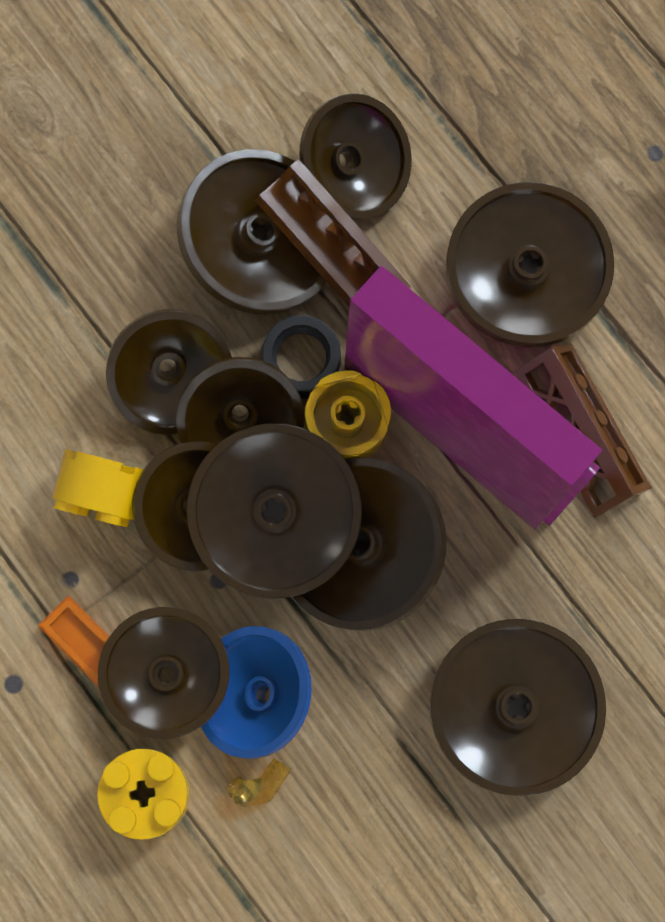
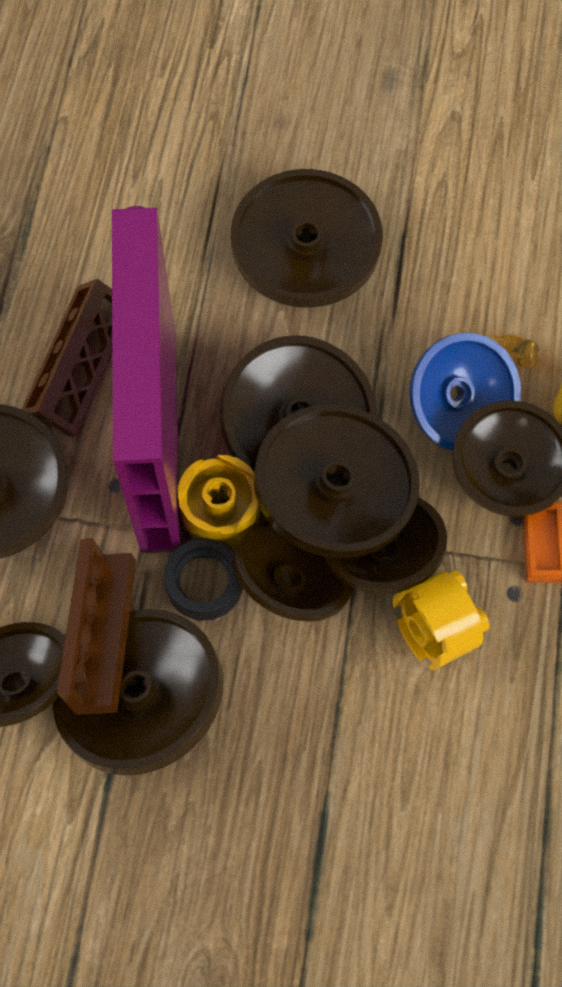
camera: 130 degrees left, 10 degrees down
dark brown dish [106,309,232,435] -> none

